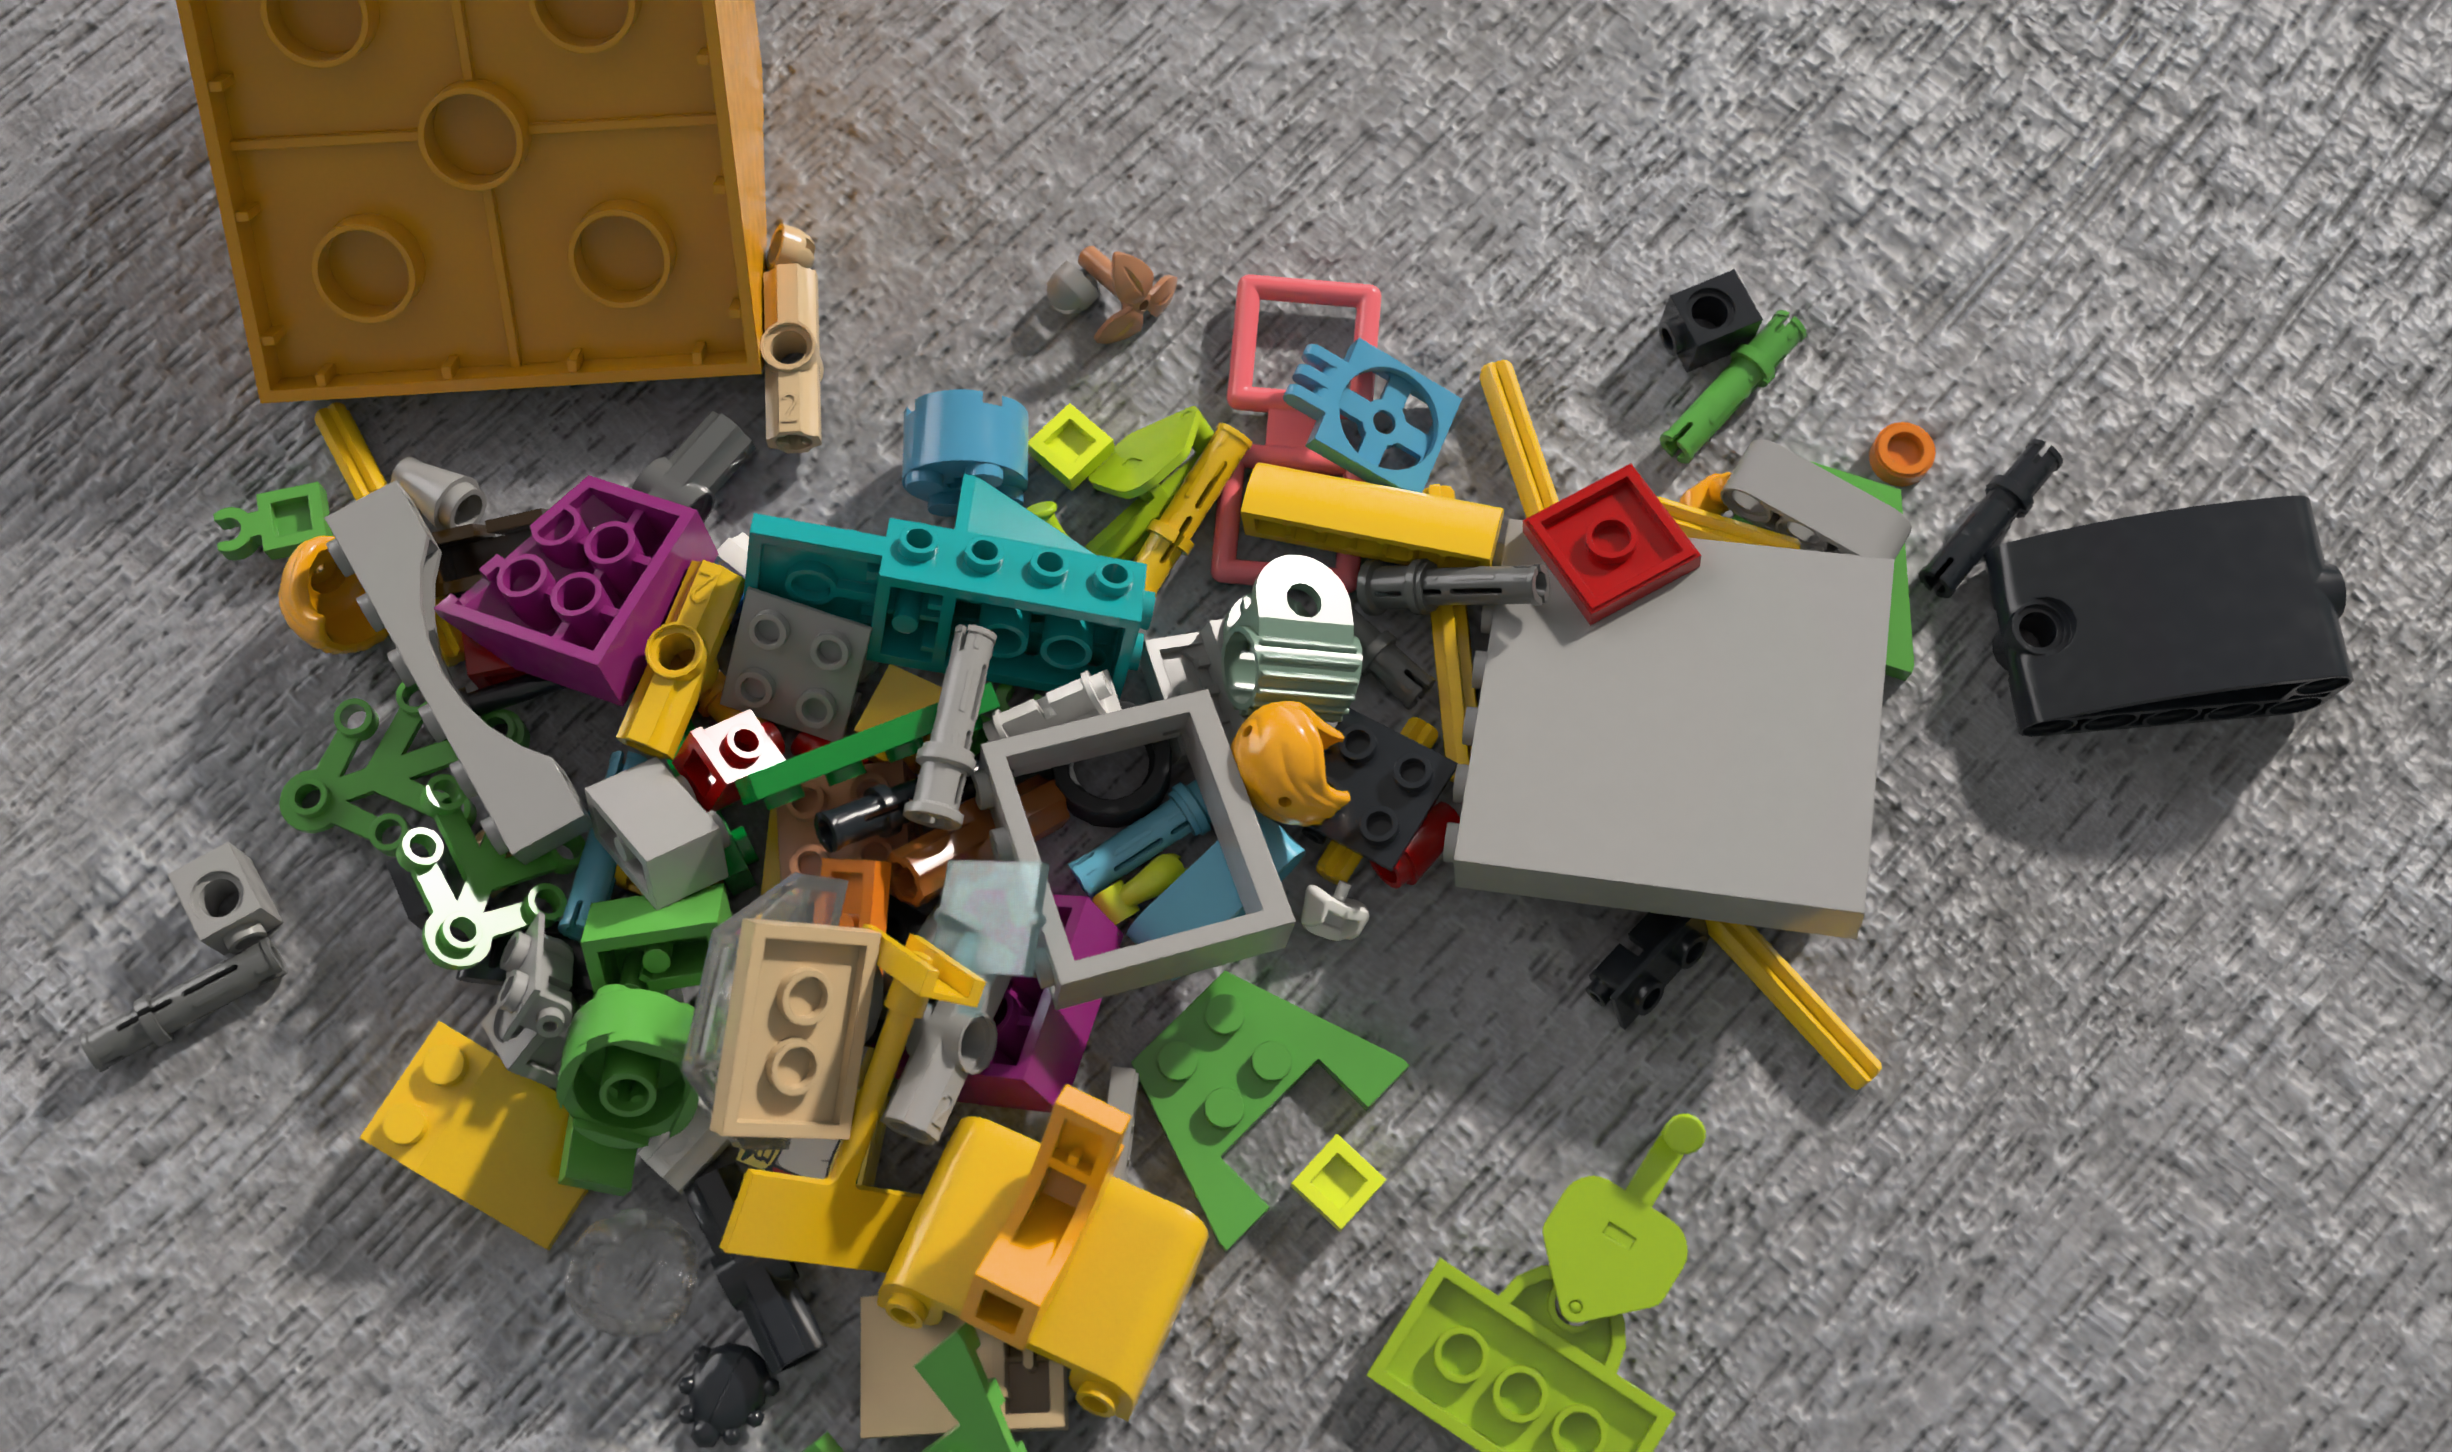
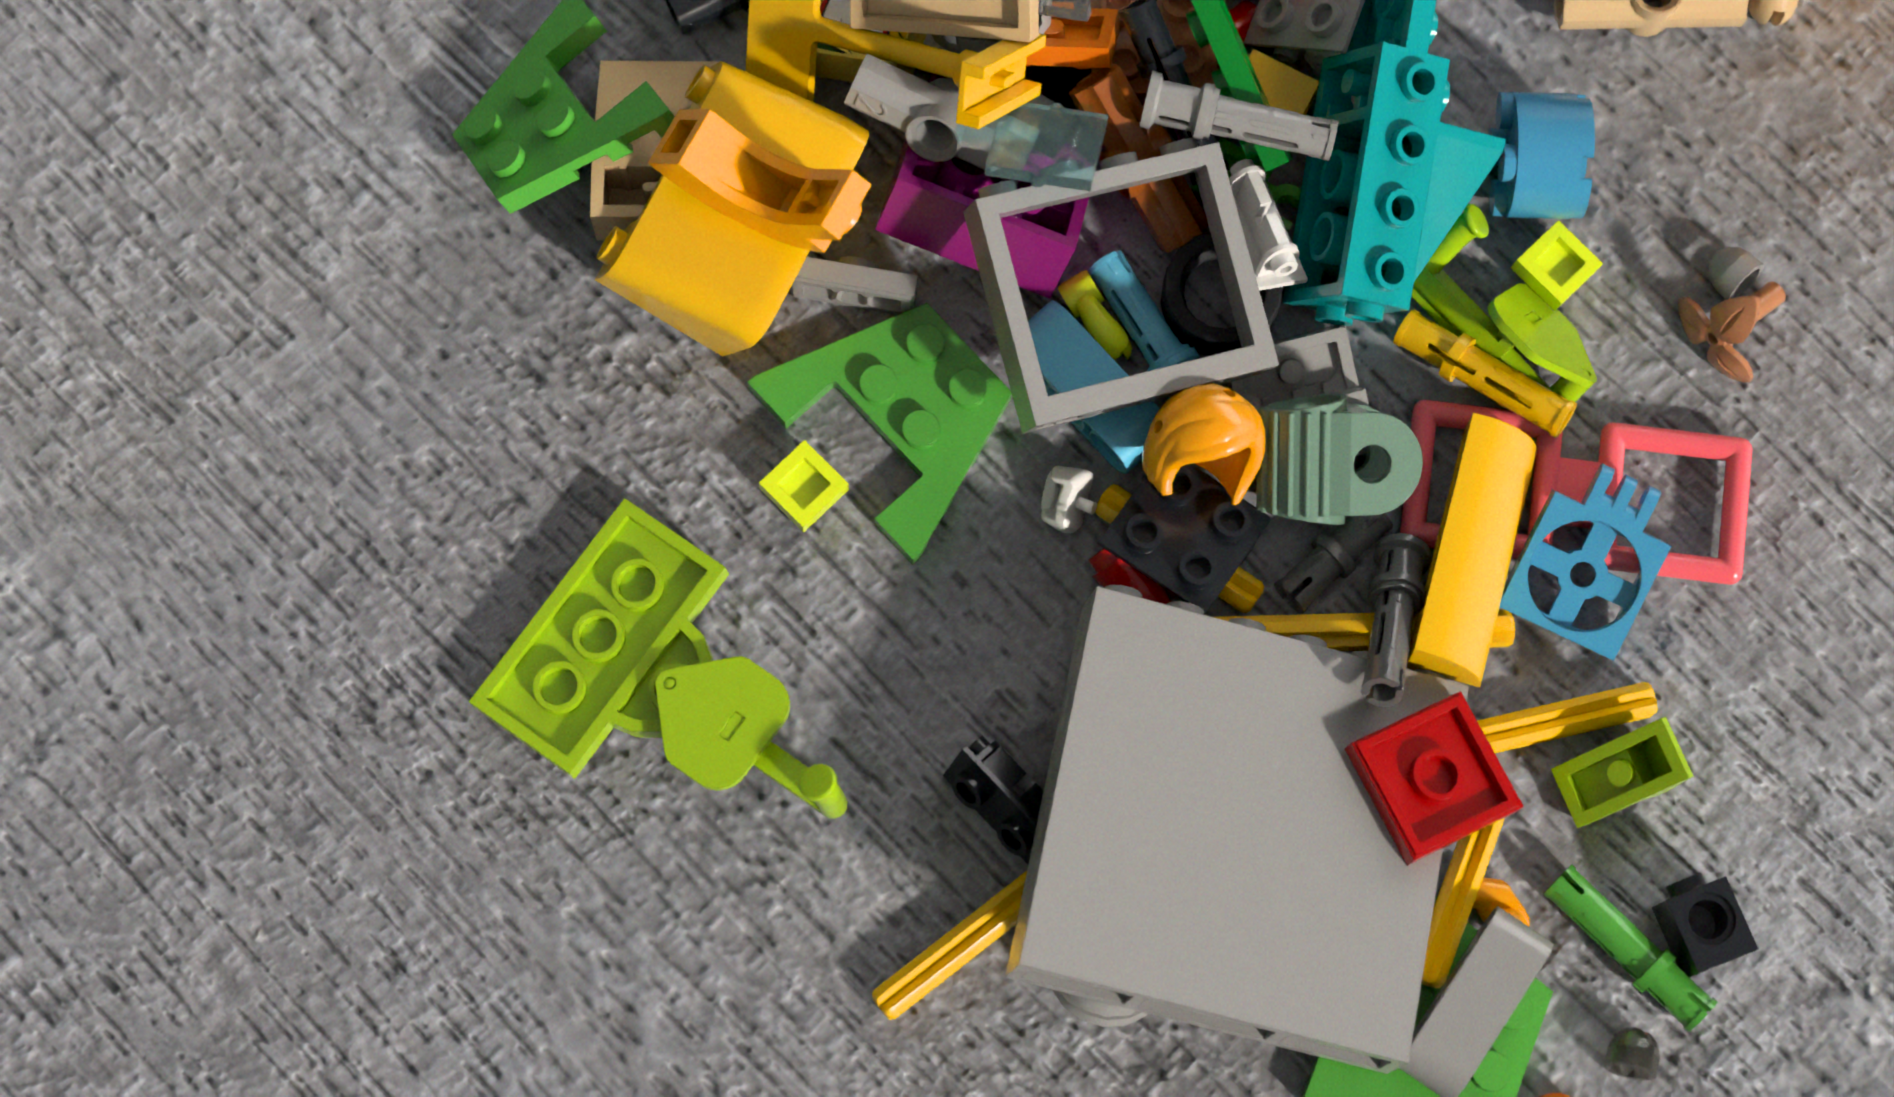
camera: 90 degrees right, 5 degrees up
none -> lime slope [1551,717,1694,828]
none -> clear smoke hinge [1604,1026,1660,1081]

